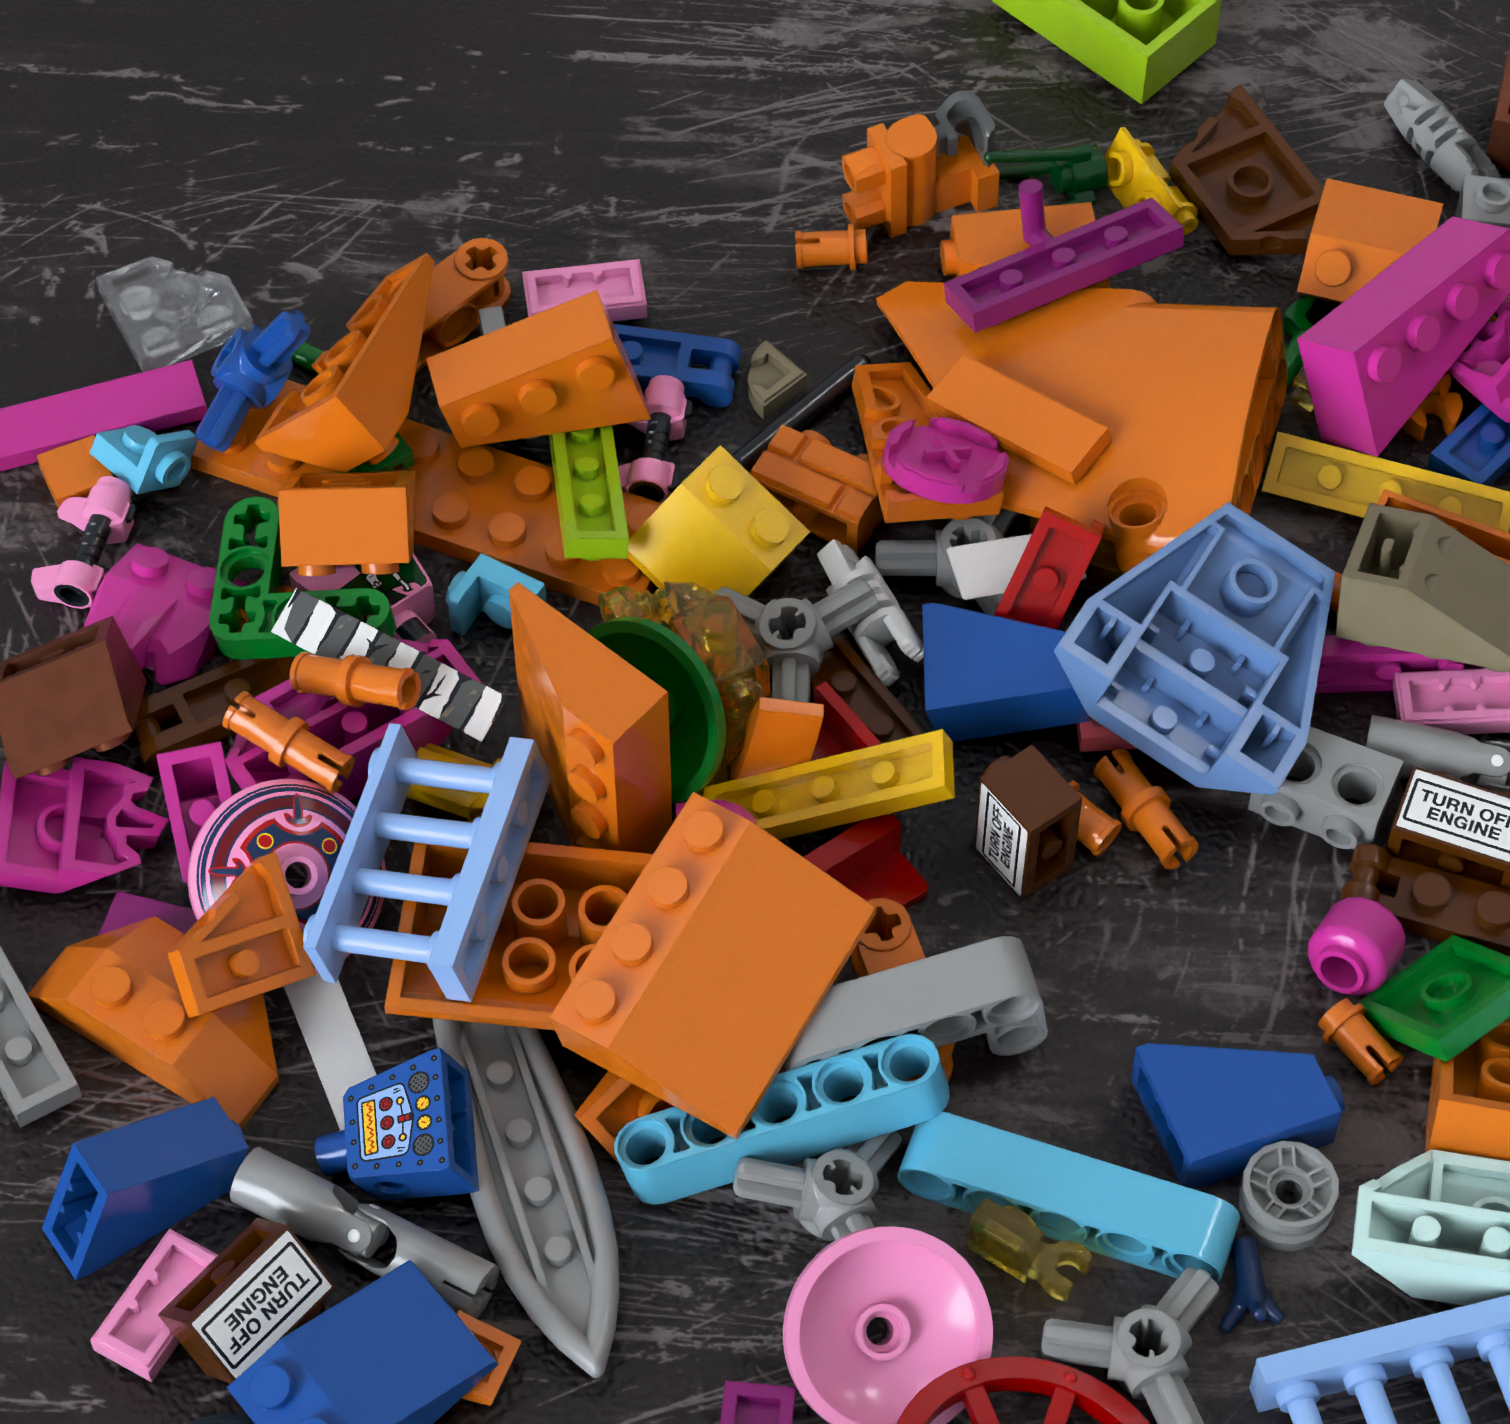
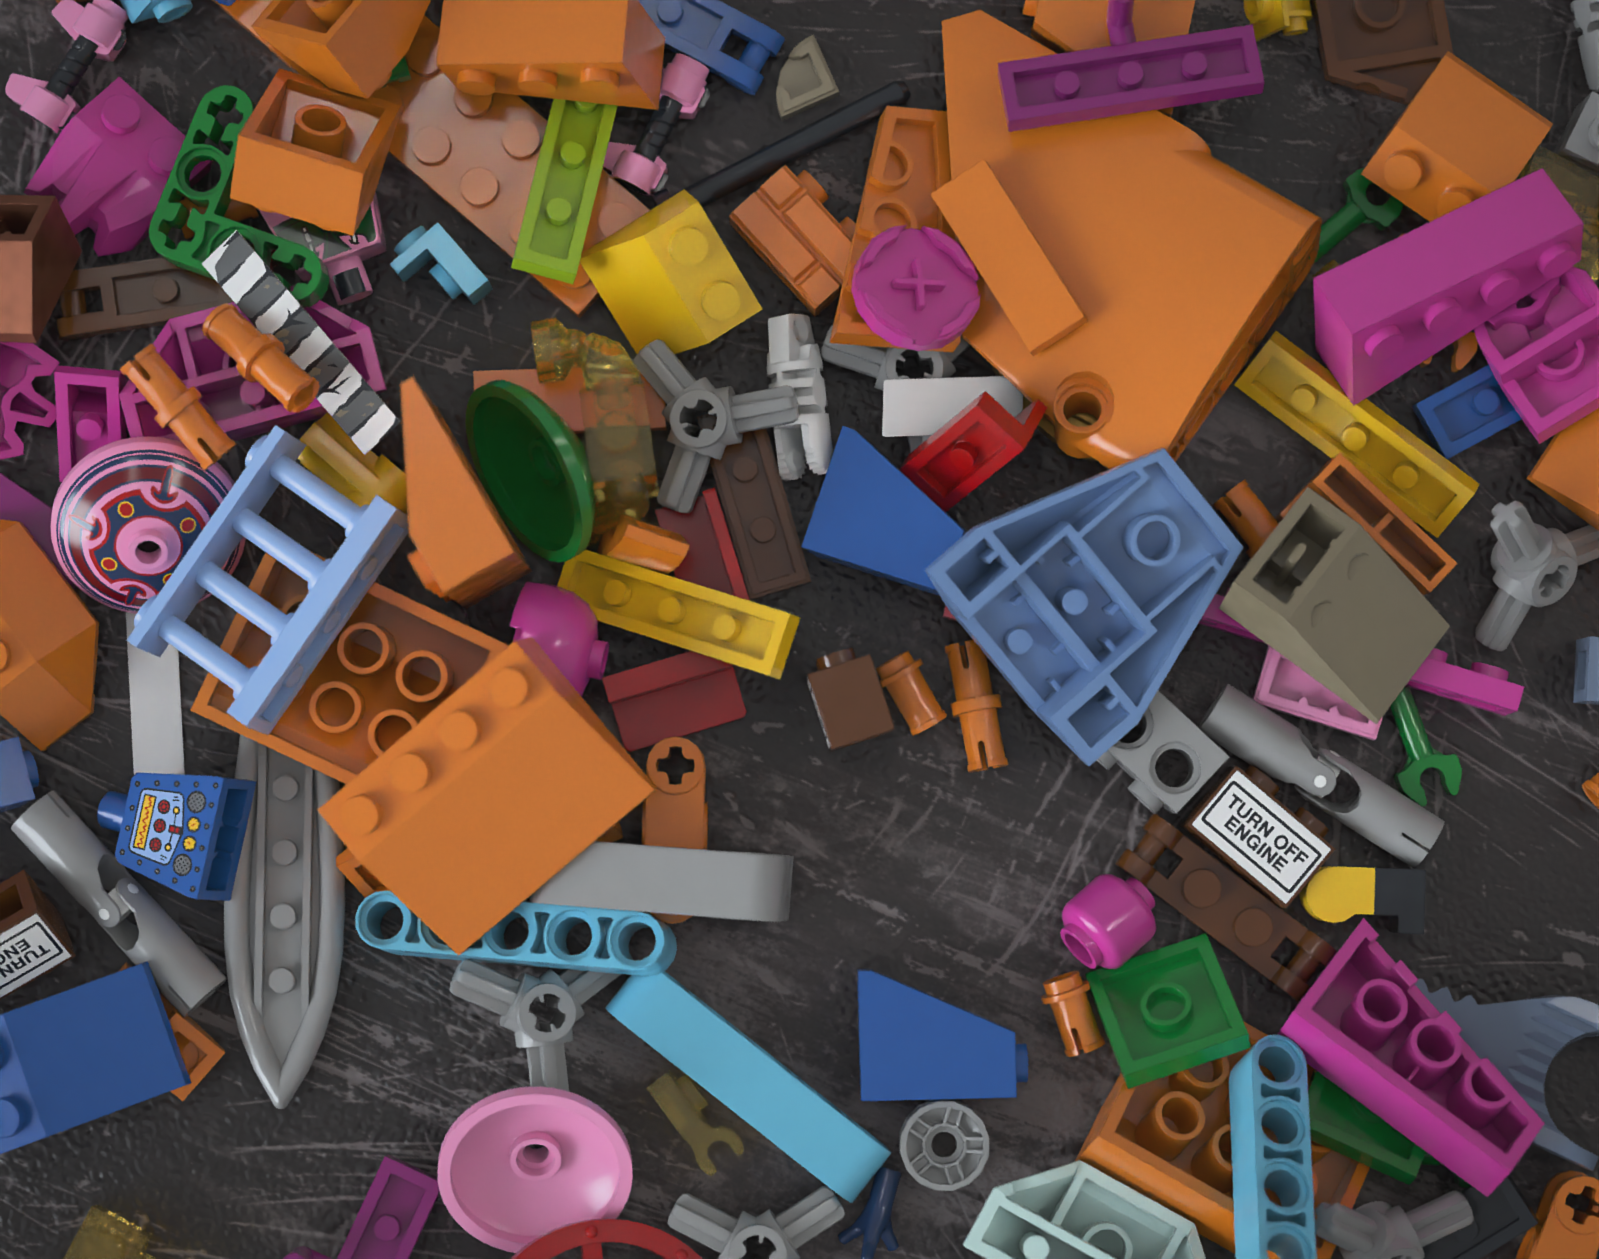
camera: 15 degrees right, 30 degrees up
orange wing [167,852,316,1018] -> none

